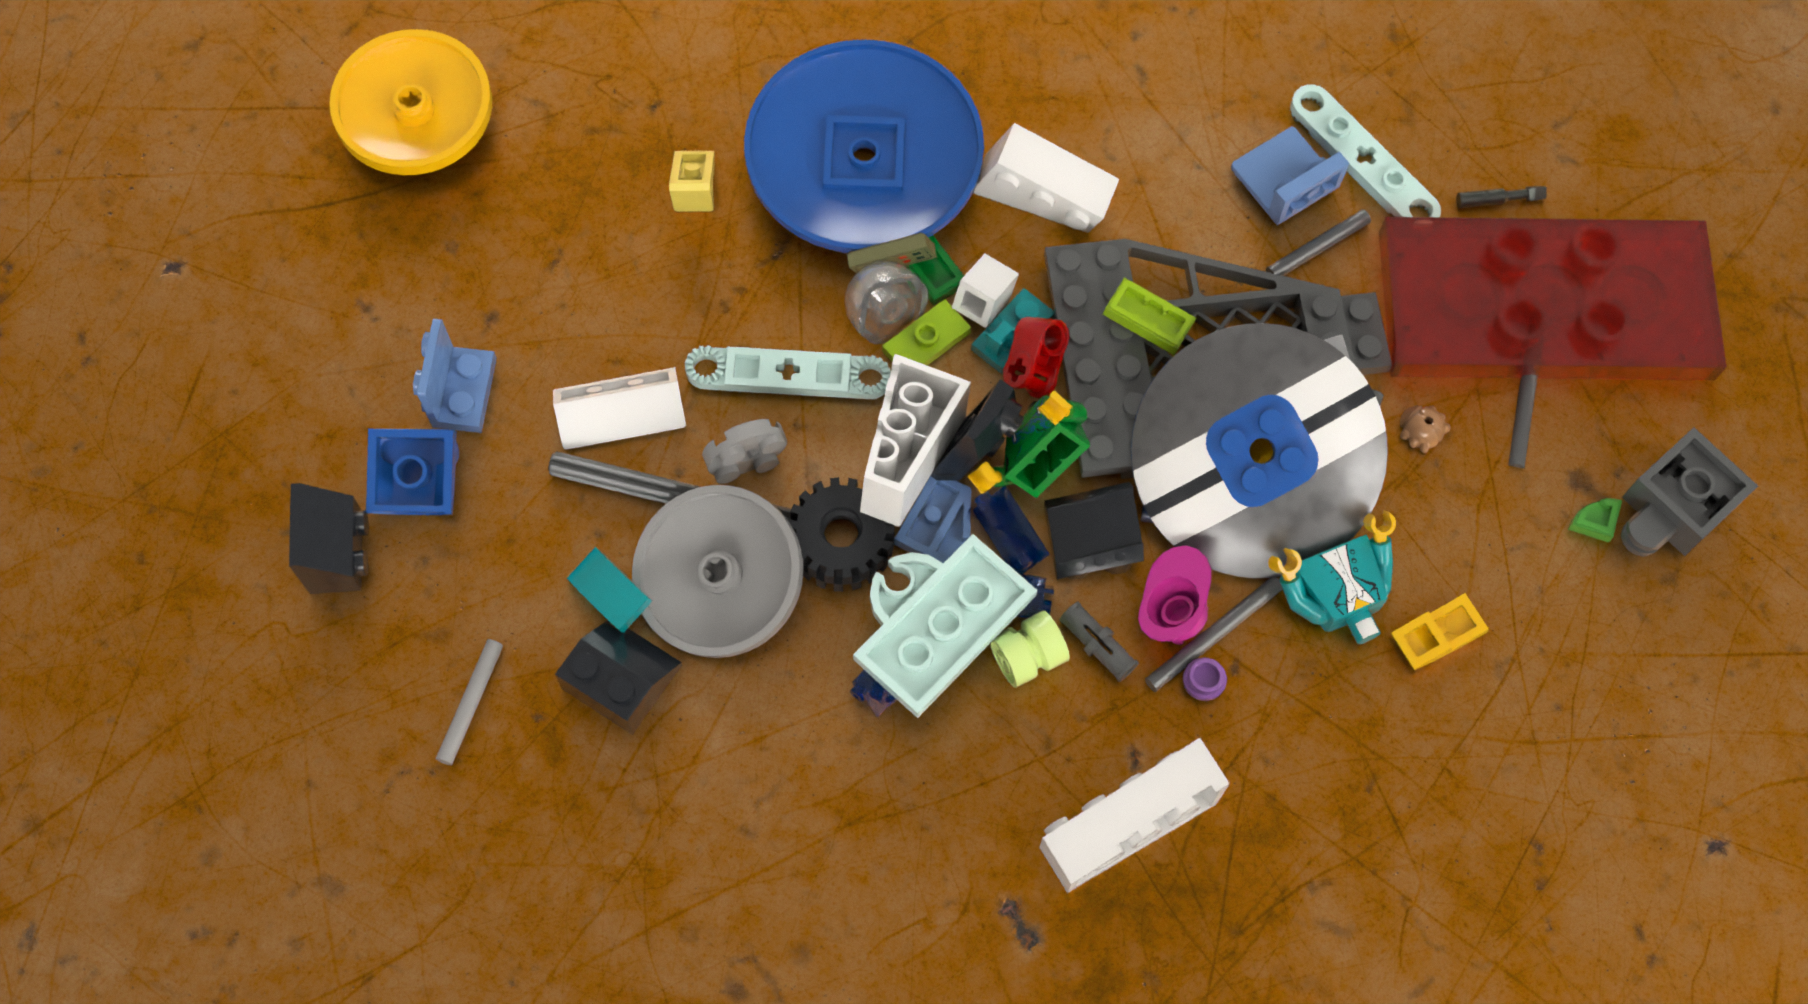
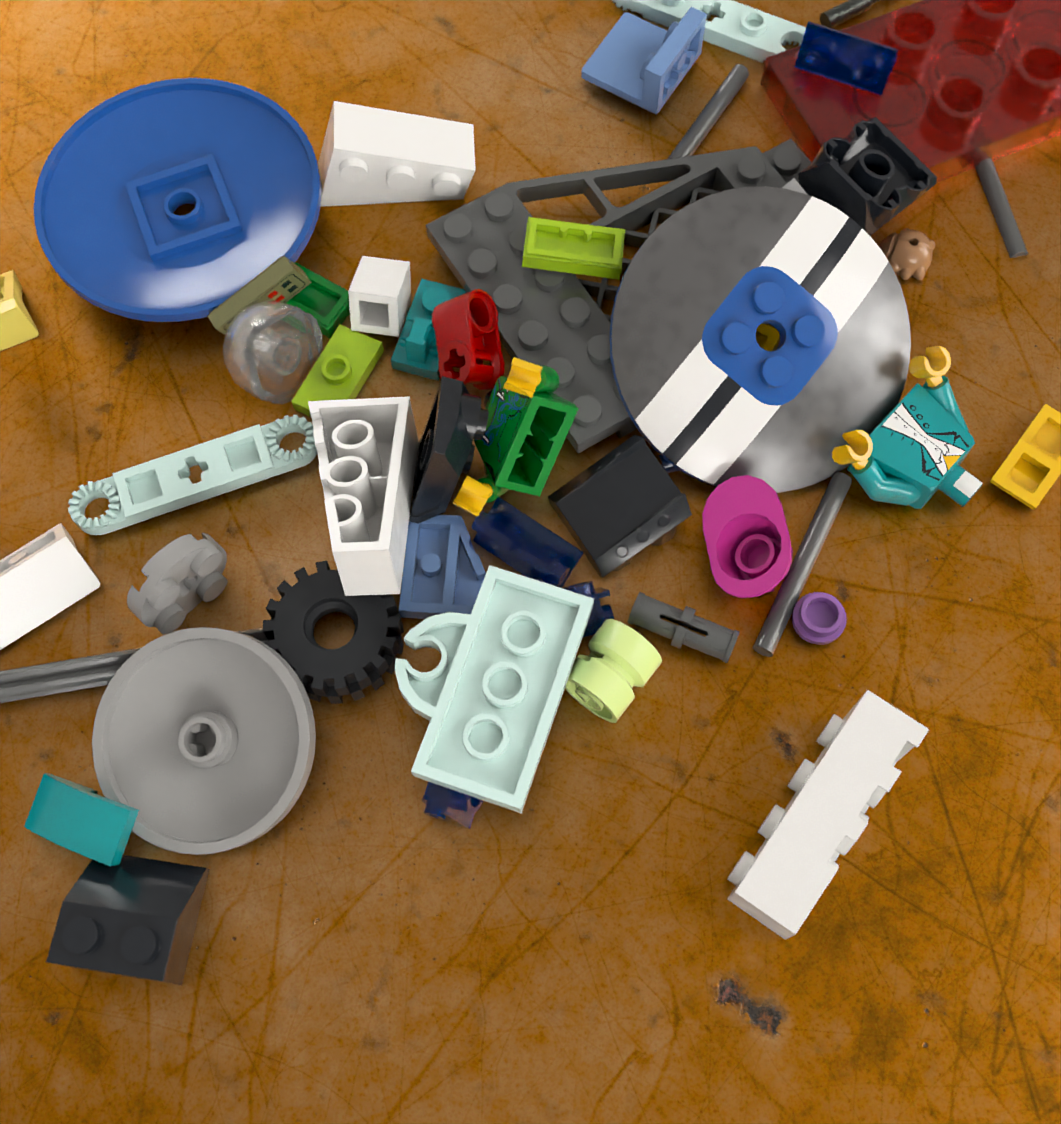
camera: 20 degrees left, 0 degrees up
none -> clear blue hinge [794,21,898,95]
none -> black slope [798,117,937,236]

